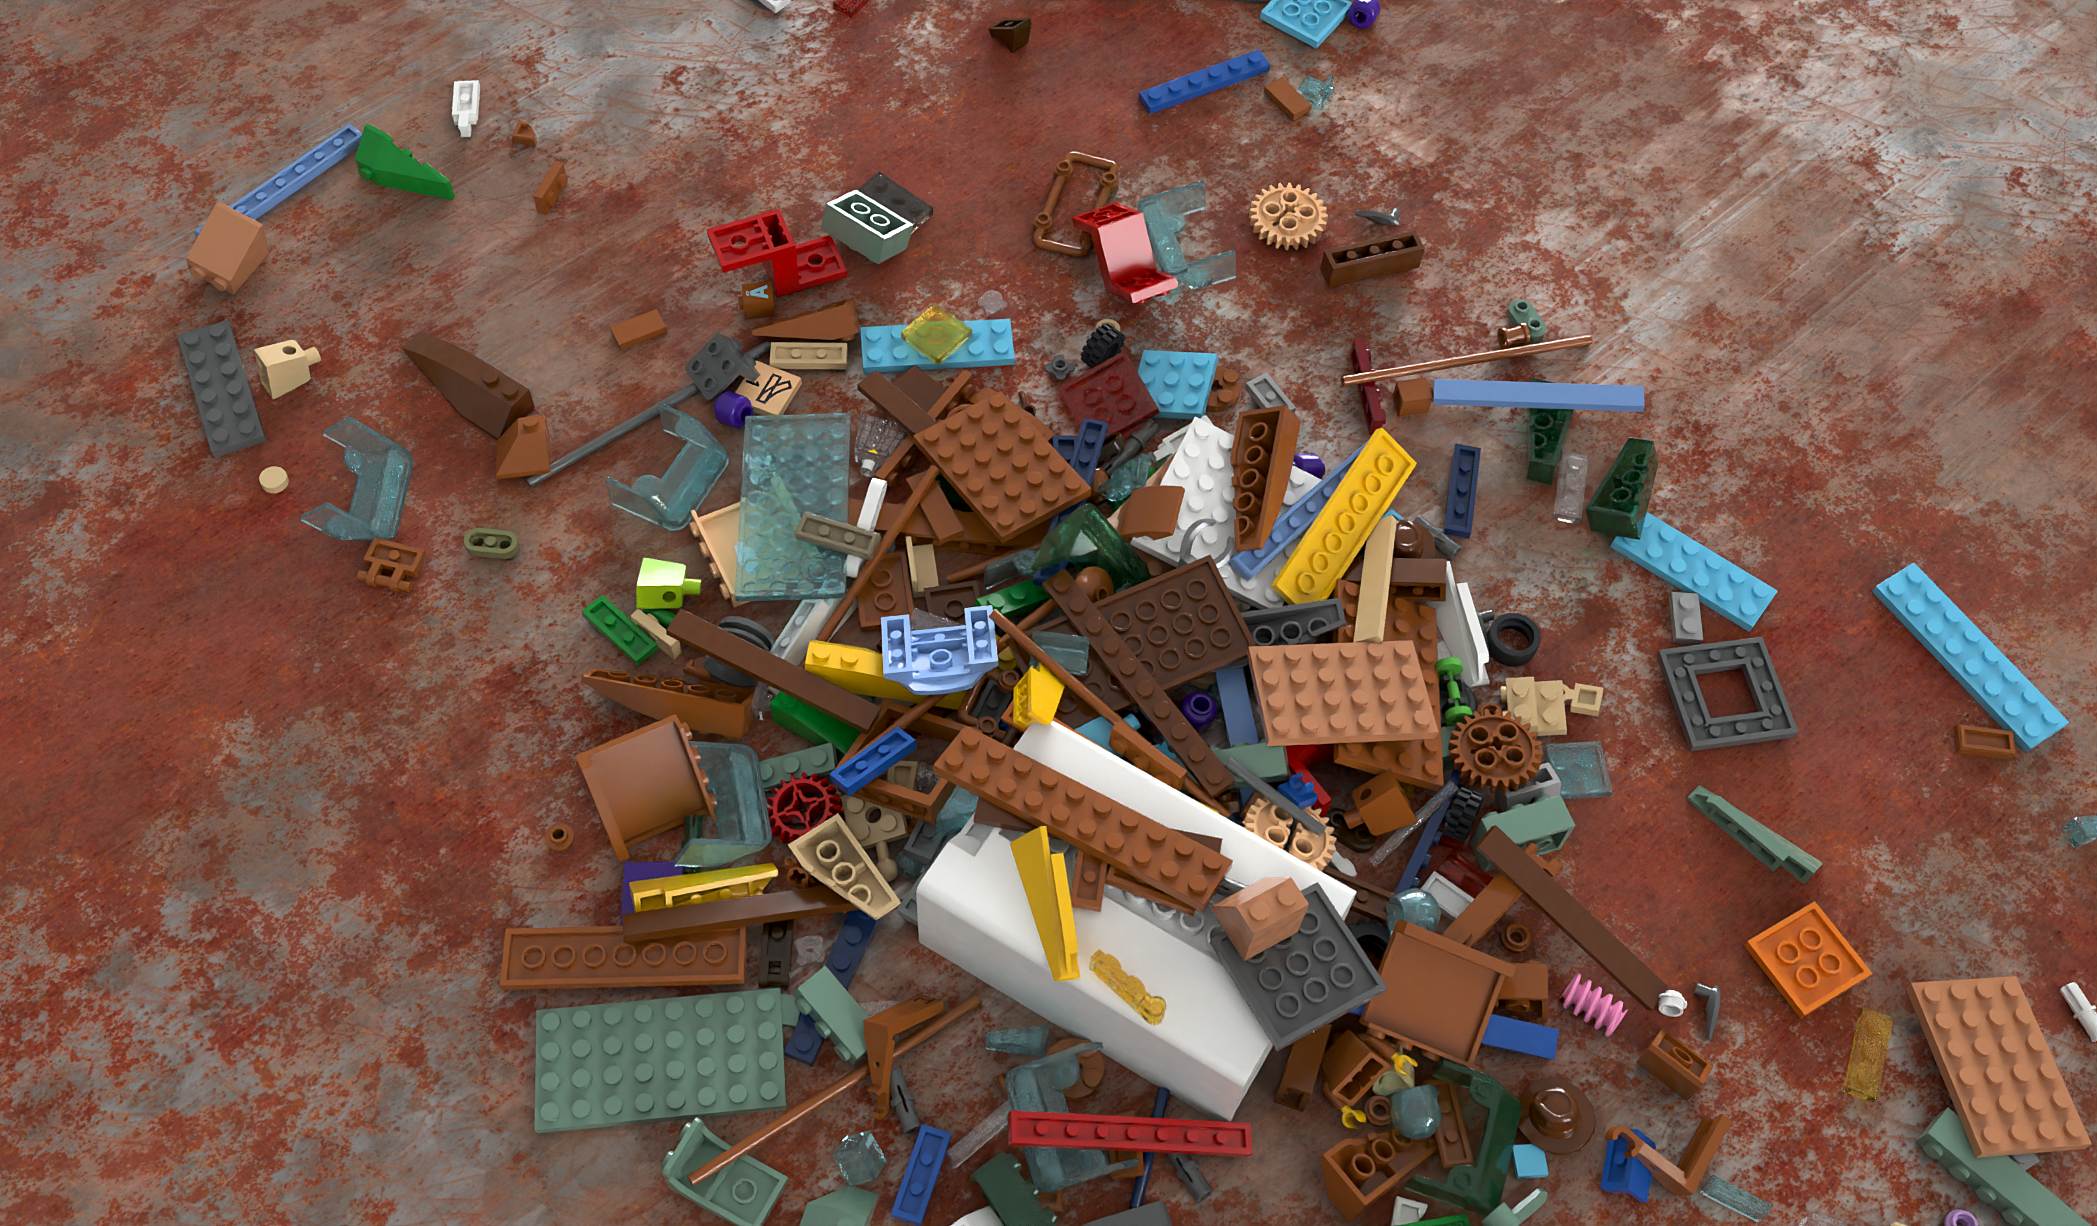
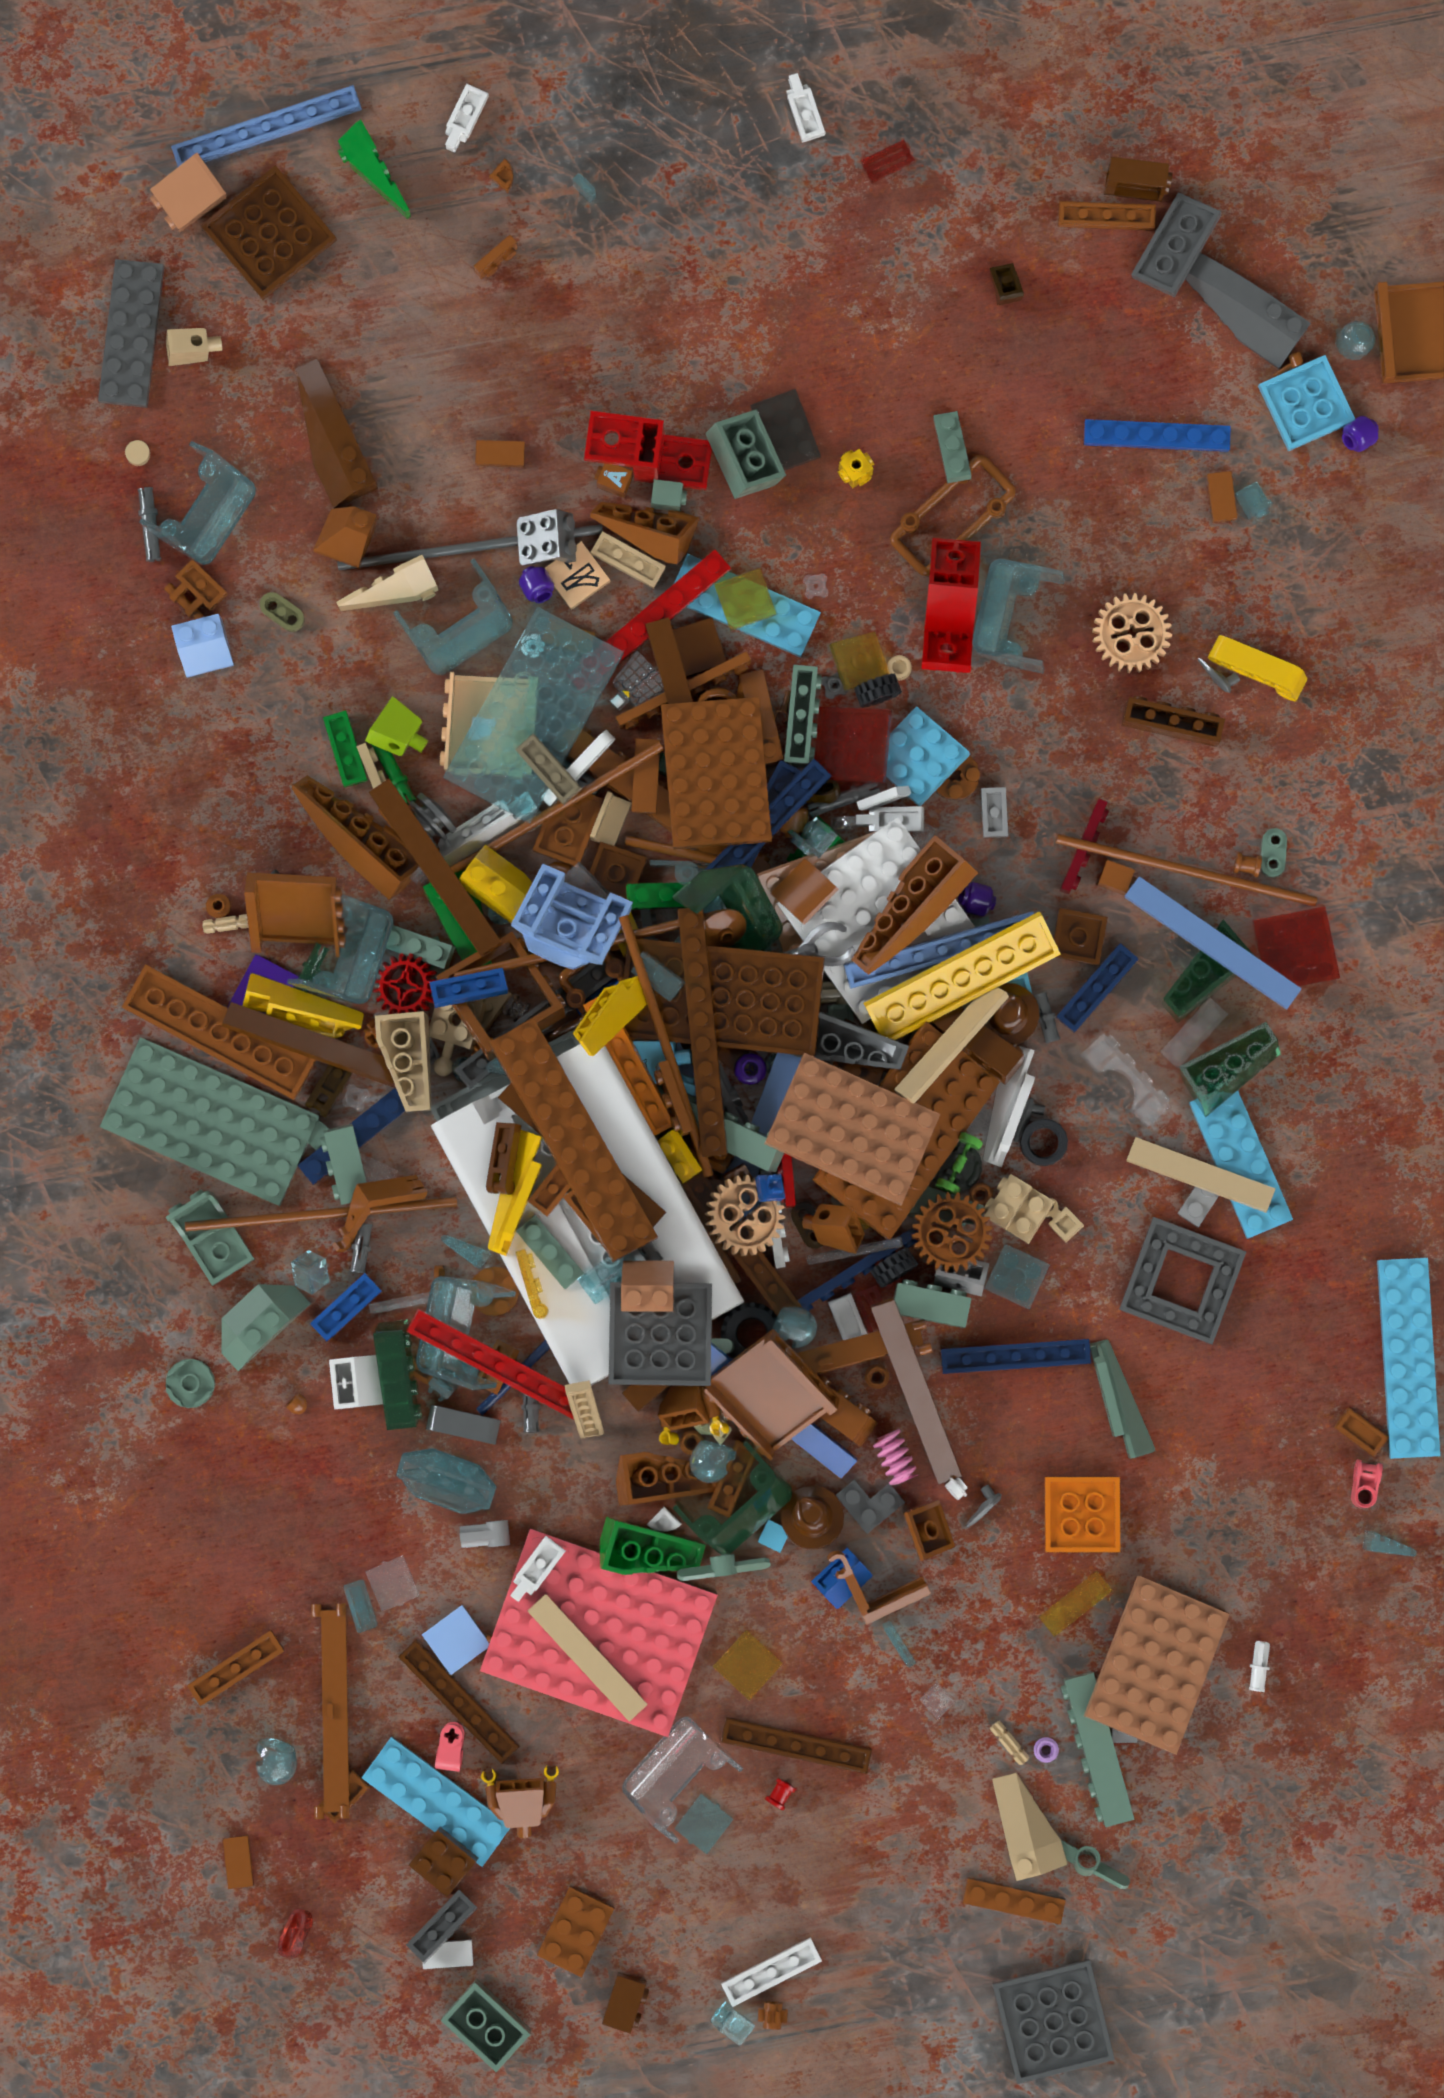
camera: 35 degrees right, 25 degrees up
dark grey bar [1225,757,1326,837] -> none
none -> dark grey pin [137,487,162,562]
none -> light blue slope [171,614,234,678]
none -> reddish brown plate [201,165,337,301]
none -> tan axle [202,914,248,934]
none -> tan wedge [336,555,438,611]
none -> clear light blue tile [428,1367,461,1402]
none -> reddish brown plate [486,1122,522,1195]
none -> sand green plate [516,1215,584,1289]
none -> tan tile [565,1380,604,1439]
none -> red plate [566,549,731,695]
none -> clear light blue tile [573,173,596,203]
none -> clear light blue slope [577,1256,625,1304]
none -> sand green brick [651,479,687,512]
none -> sand green brick [784,665,822,768]
none -> clear yellow tile [829,632,889,691]
none -> dark grey plate [835,1480,905,1534]
none -> yellow brick [838,449,874,489]
none -> white tile [857,785,911,811]
none -> sand green plate [933,411,971,483]
none -> dark blue plate [940,1339,1091,1374]
none -> reddish brown plate [1053,908,1108,966]
none -> clear arch [1080,1034,1171,1128]
none -> tan tile [1127,1137,1276,1213]
none -> yellow beam [1208,635,1307,702]
none -> clear red plate [1252,906,1340,987]
none -> coral piece [1351,1459,1383,1508]

